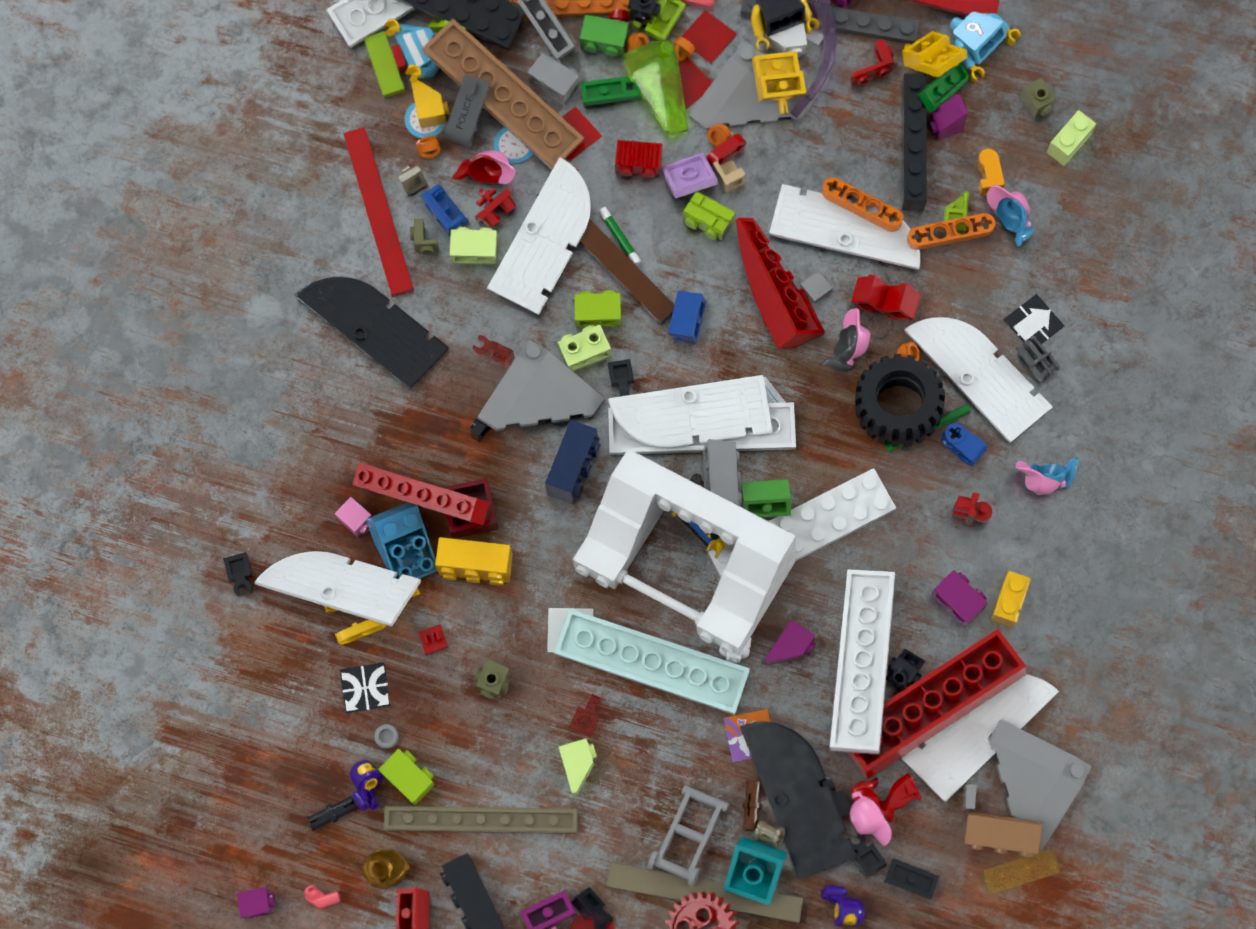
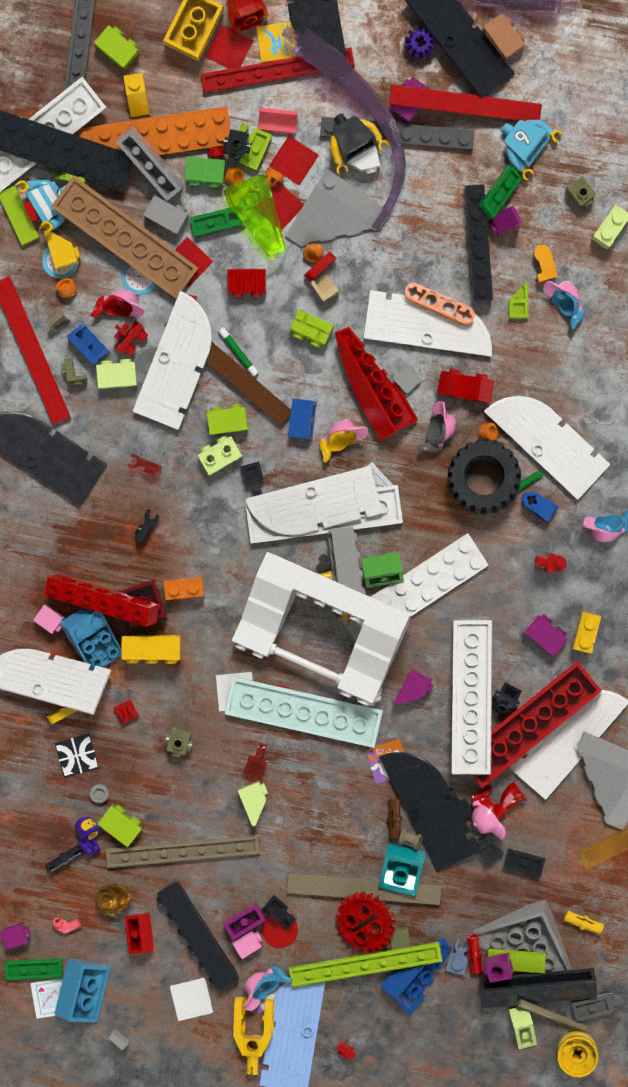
camera: 10 degrees left, 15 degrees up
dark grey door [442,74,491,148] -> none
light grey slope [477,340,605,431] -> none
dark blue brick [545,420,601,505] -> none
light grey piece [647,785,729,887] -> none
lavender tile [661,153,718,199] -> none
yellow plate [752,51,807,115] -> none
dark purple piece [821,885,865,927] -> none
red bracket [850,39,894,86] -> none
yellow plate [902,31,968,77] -> none
orange beam [907,213,995,250] -> none
light grey tile [963,784,976,812] -> none
medium nougat brick [965,811,1043,857] -> none
sticker [1004,294,1065,344] -> none
dark grey arm [1015,335,1060,382] -> none
none -> orange brick [164,577,205,600]
none -> hair [320,419,368,463]

